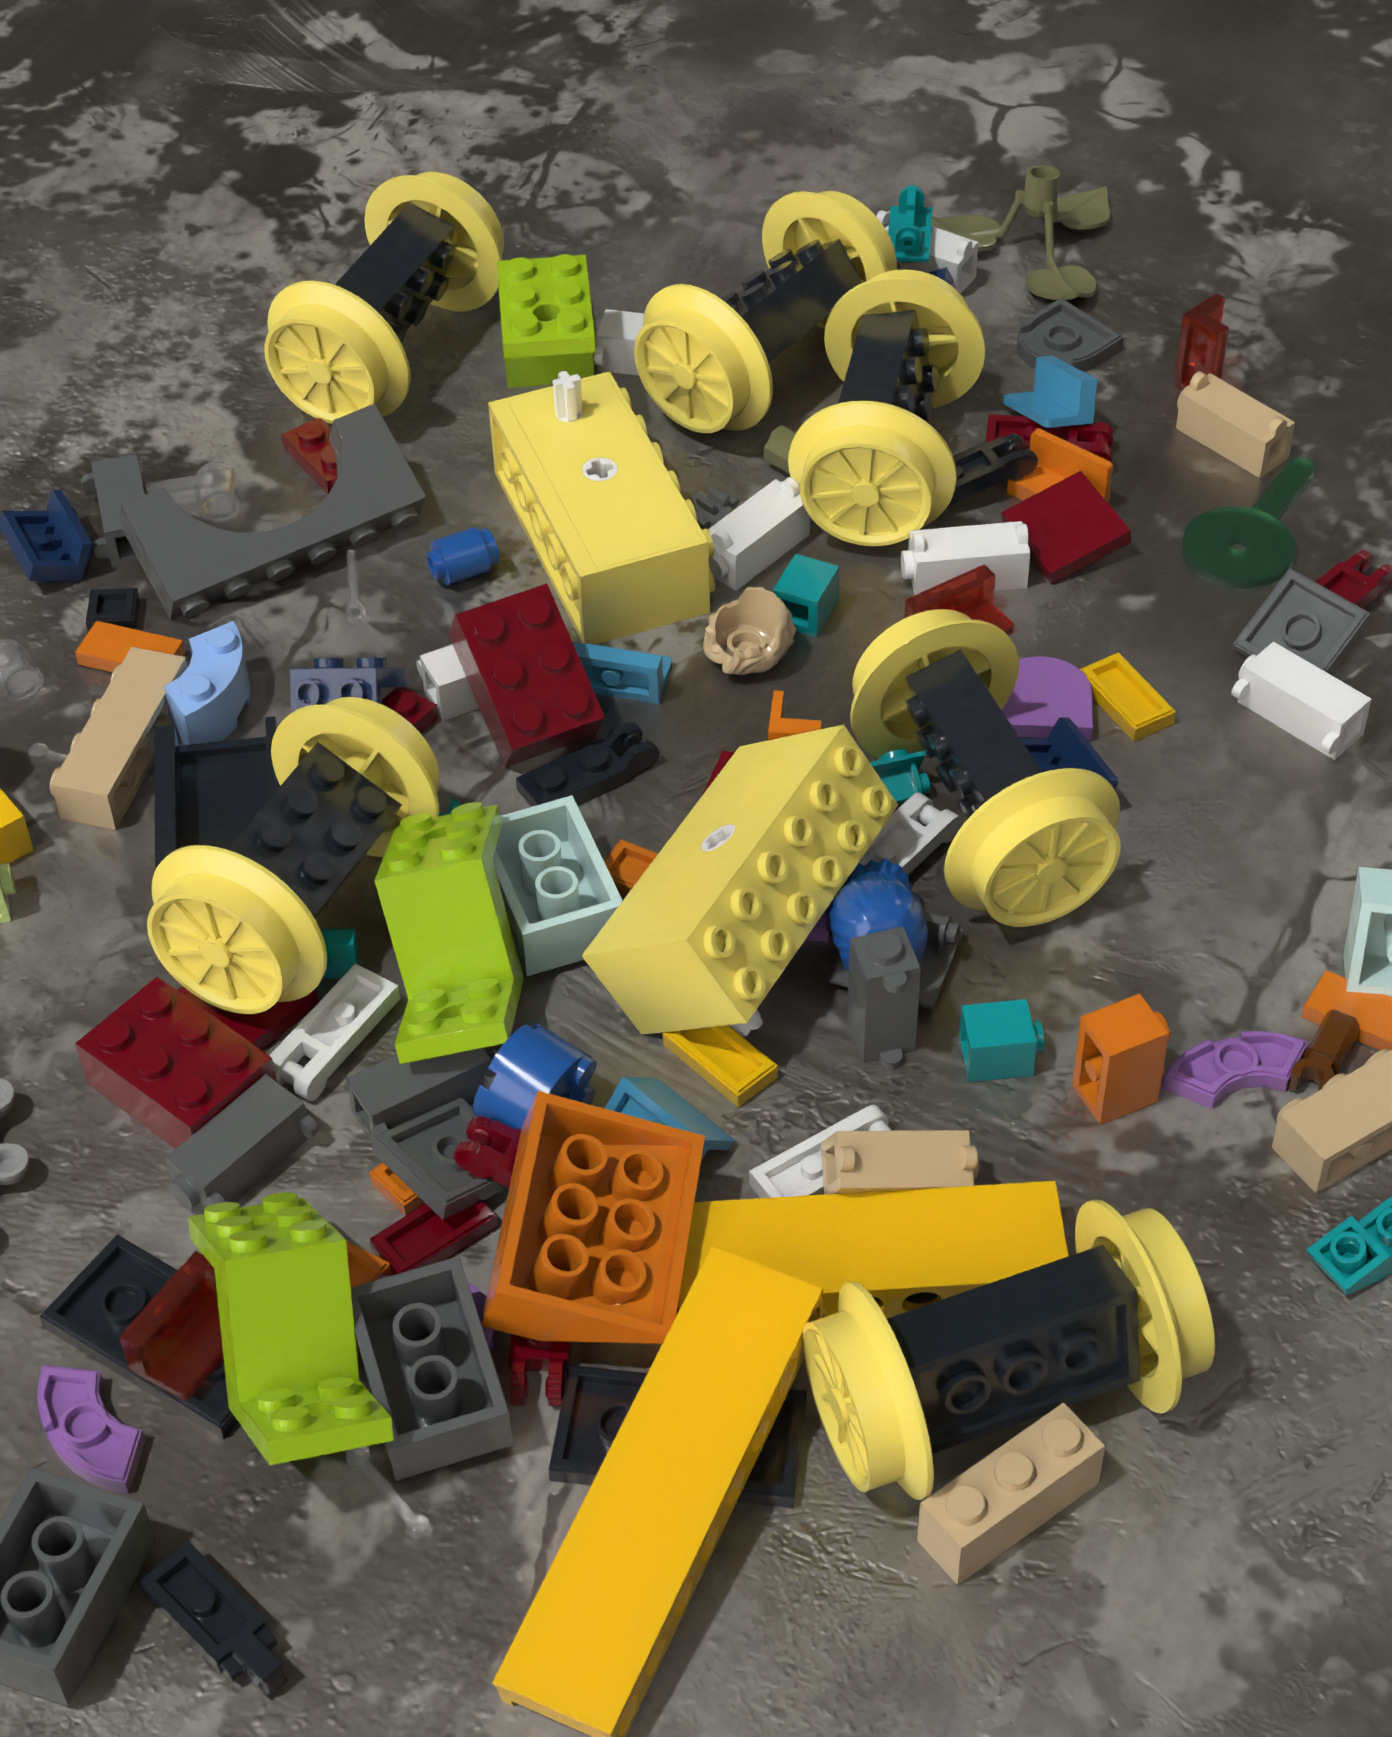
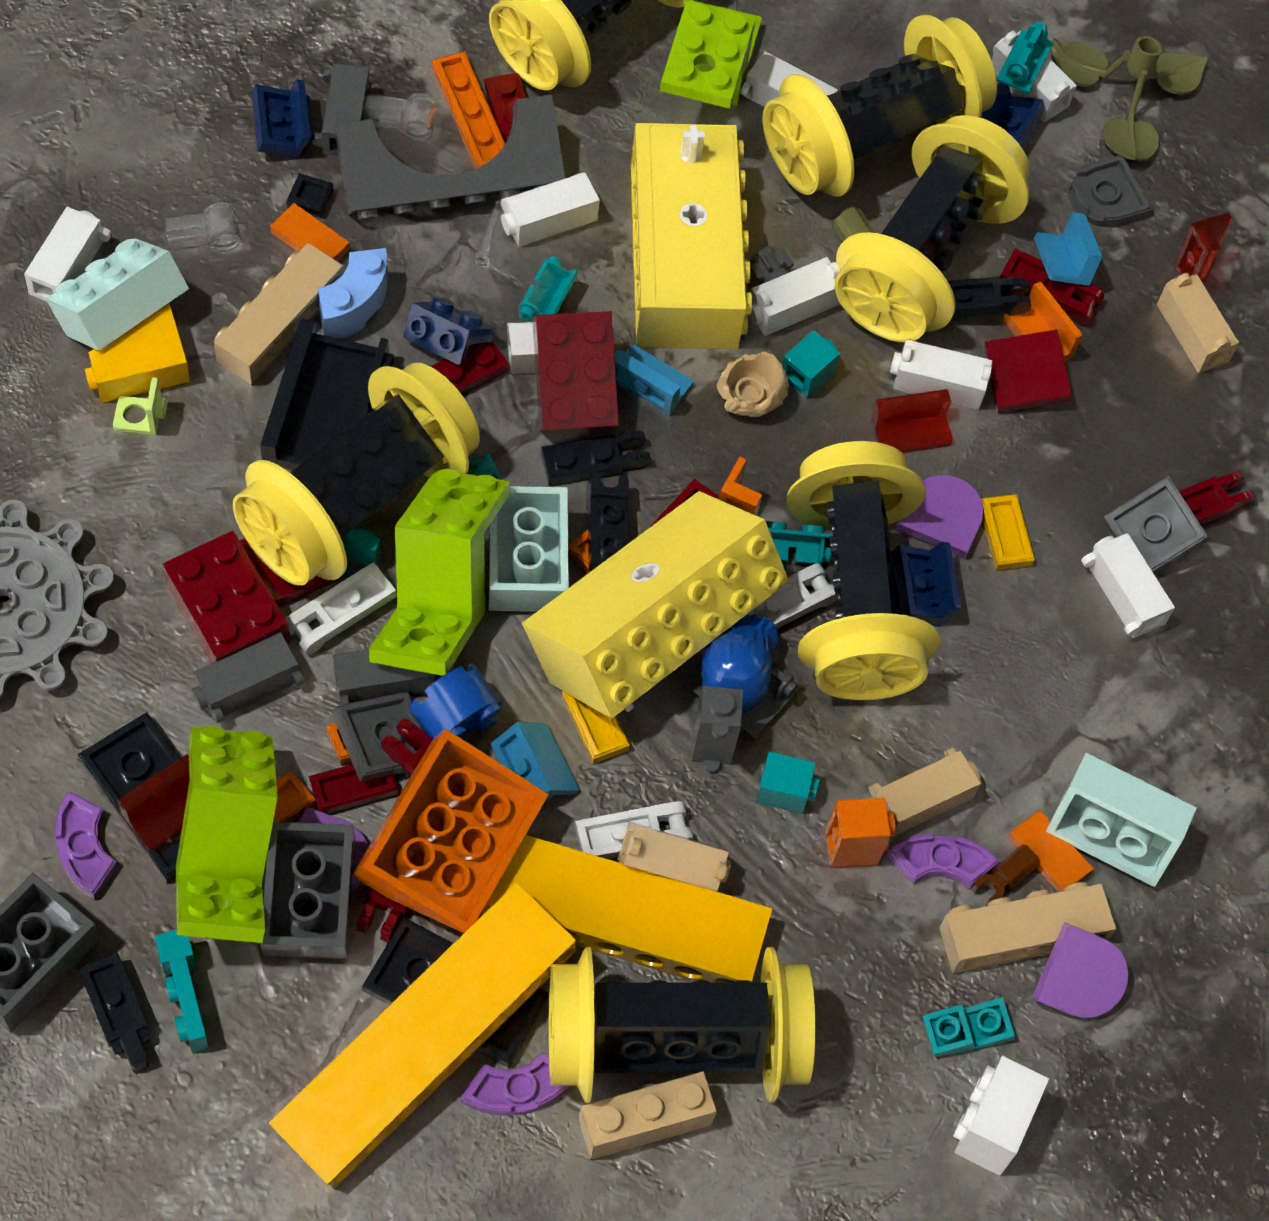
camera: 10 degrees right, 15 degrees up
blue brick [426,527,500,586] -> none
clear green piece [1182,457,1315,589] -> none
none -> teal plate [154,929,209,1053]
none -> orange tile [432,51,505,169]
none -> medium lavender tile [460,1052,571,1116]
none -> white brick [500,172,600,247]
none -> teal hinge [518,256,579,322]
none -> black plate [586,471,629,571]
none -> tan brick [869,748,981,837]

